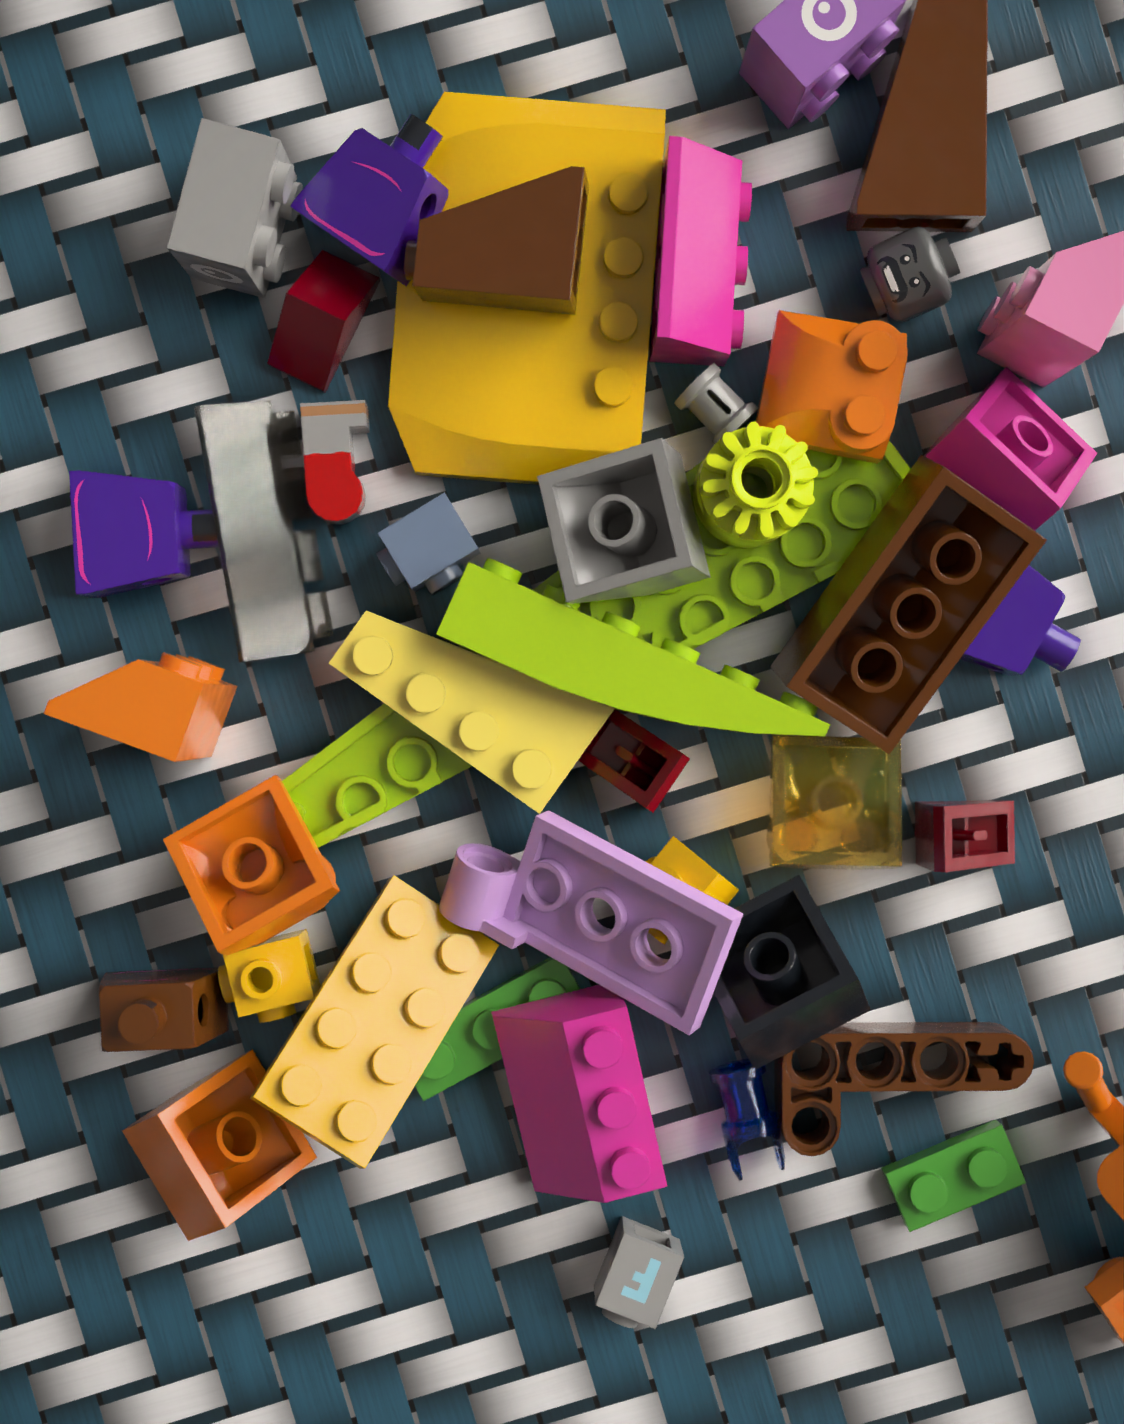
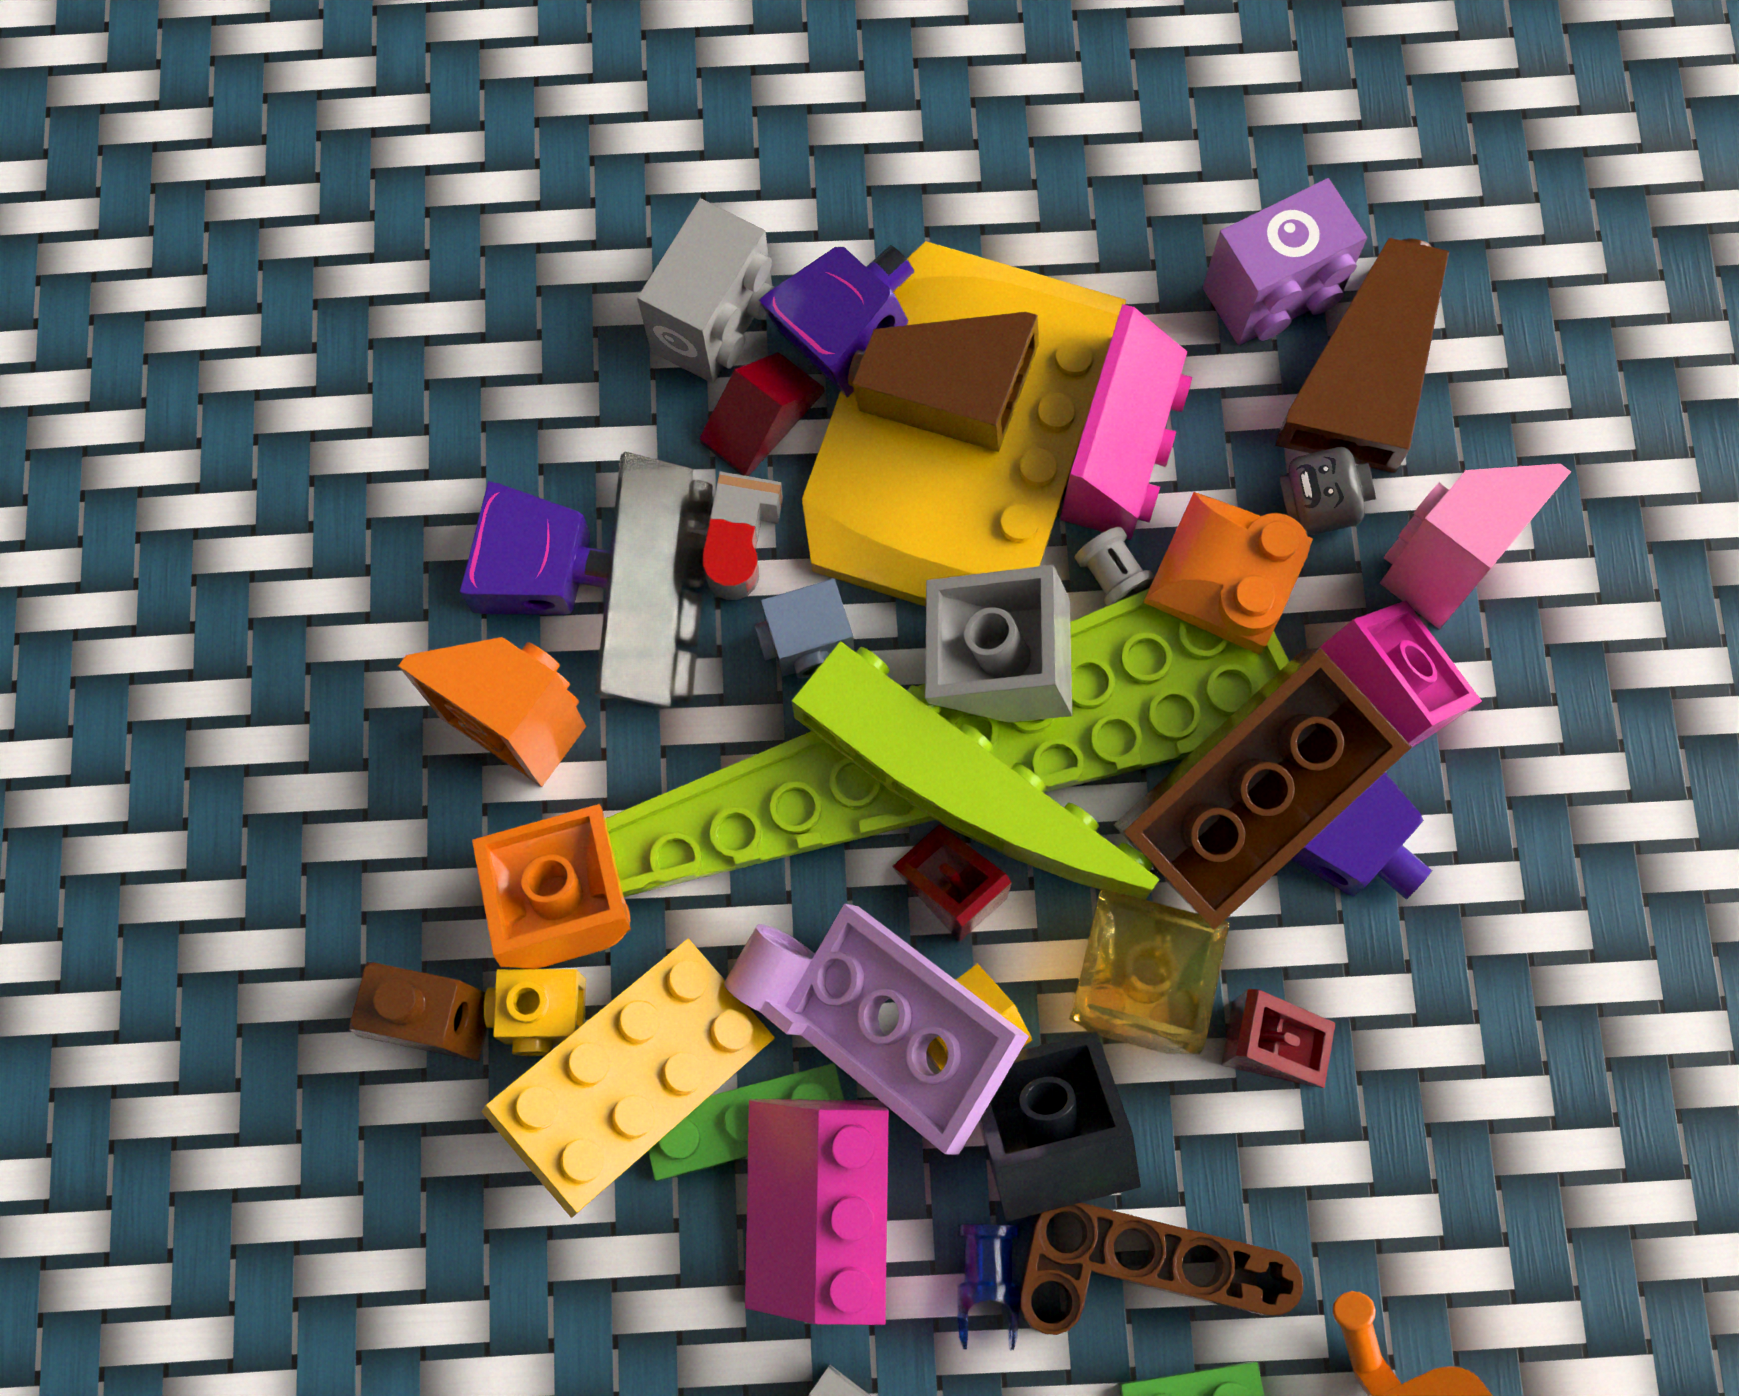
camera: 15 degrees right, 15 degrees down
orange slope [122,1049,317,1241] -> none
light yellow wing [329,611,615,814] -> none
neon yellow gear [693,422,818,548] -> none

